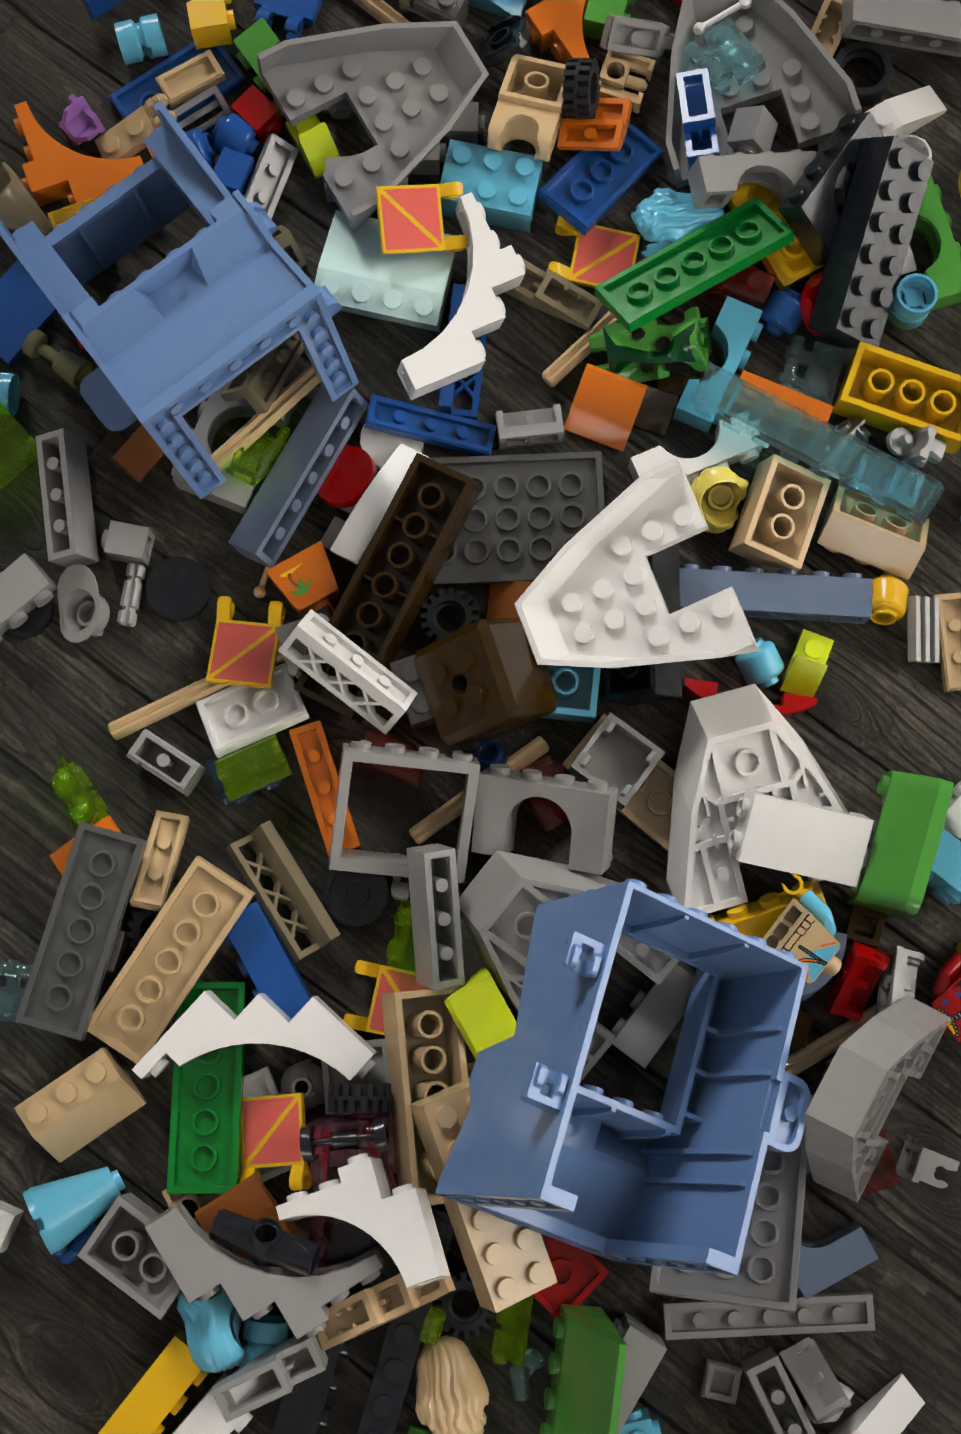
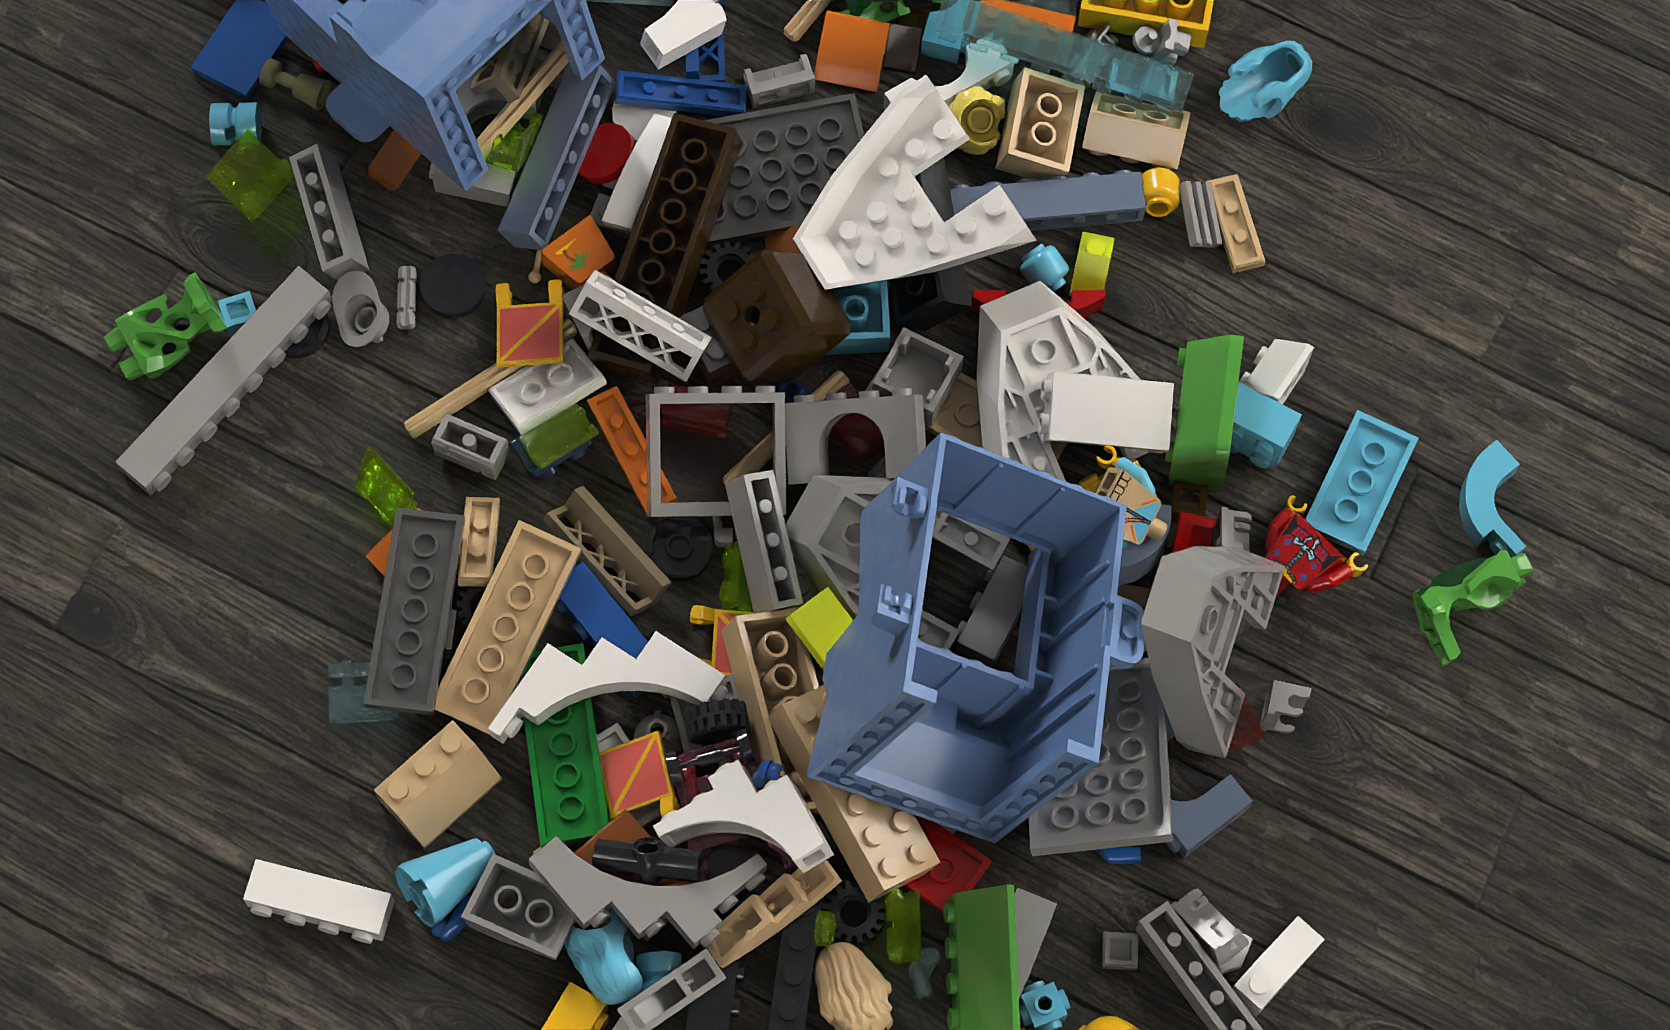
camera: 10 degrees left, 10 degrees down
light grey brick [101,520,155,567] -> none
light grey plate [662,1292,875,1340] -> none
none -> blue arm [752,760,783,788]

